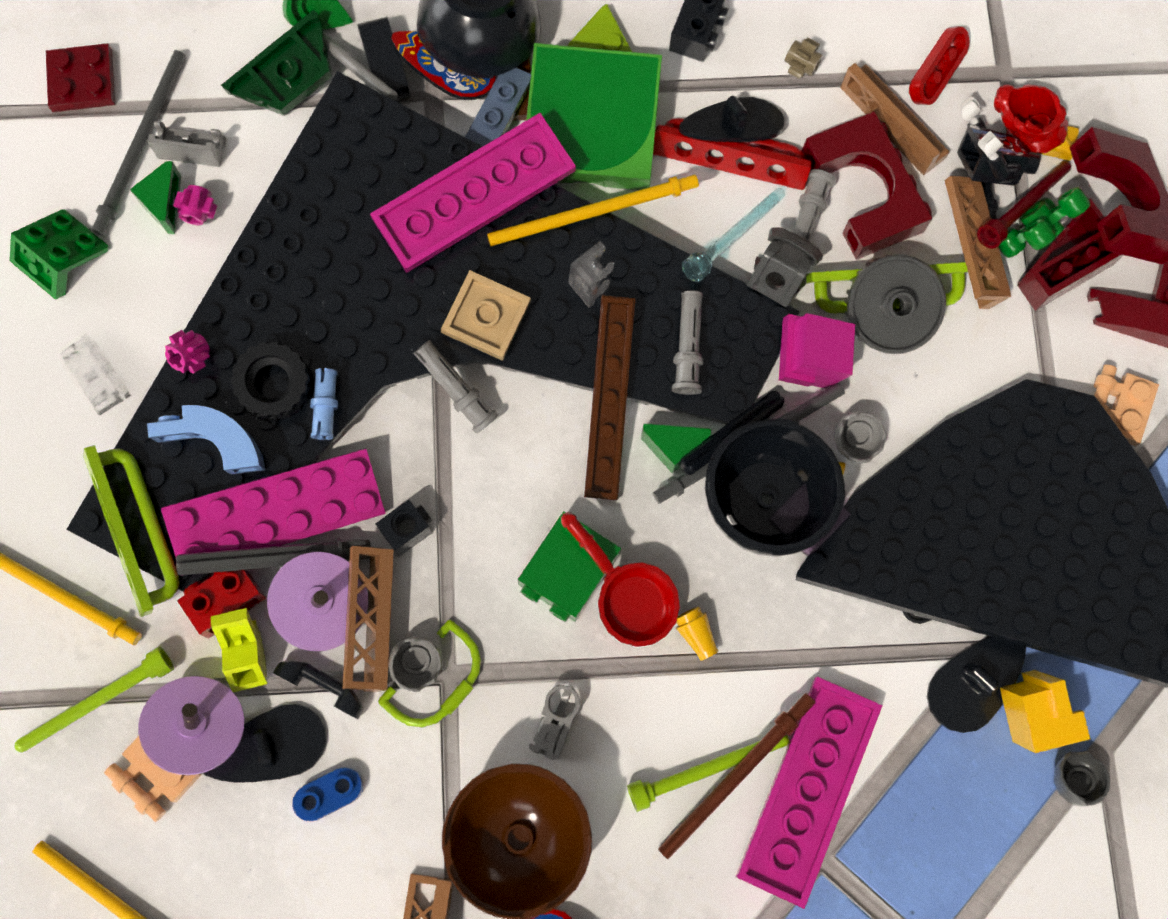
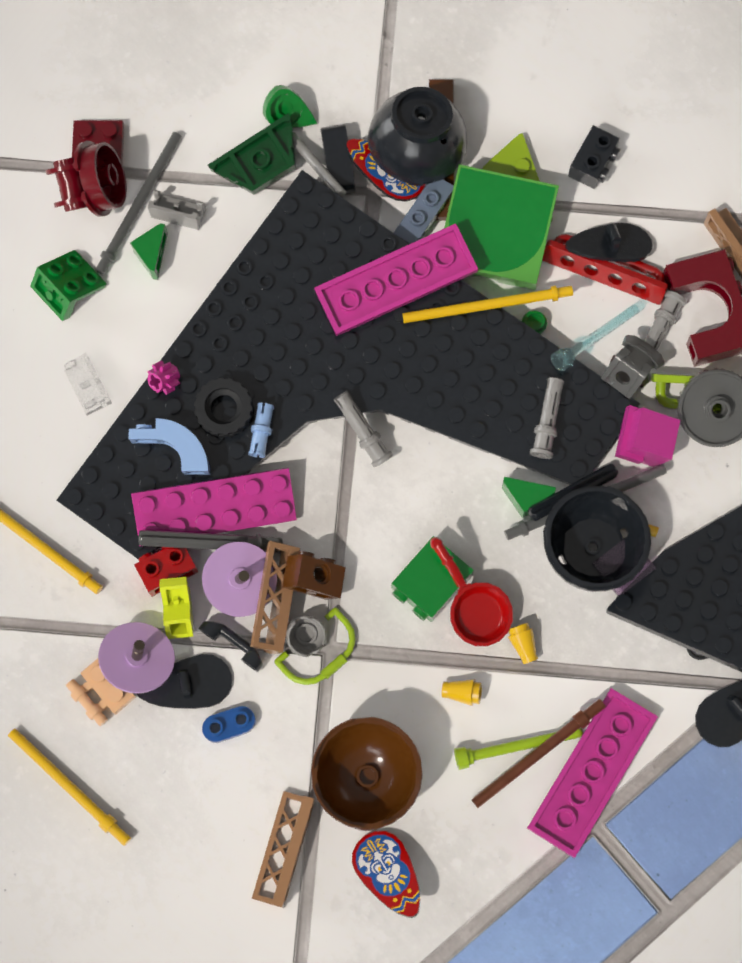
camera: 15 degrees right, 0 degrees up
lime piece [14,646,174,752] -> none
lime piece [83,445,179,617] -> none
dark pink gear [173,185,217,226] -> none
black brick [375,500,432,557] -> none
tan plate [441,270,531,361] -> none
light grey piece [529,685,581,760] -> none
clear hinge [568,241,614,308] -> none
reddish brown tile [584,295,635,500] -> none
dark tan gear [784,37,823,79] -> none
light grey hair [834,411,886,463] -> none
none -> dark red piece [45,141,127,217]
none -> reddish brown brick [282,551,346,600]
none -> yellow cone [442,679,482,706]
none -> green plate [522,311,547,334]

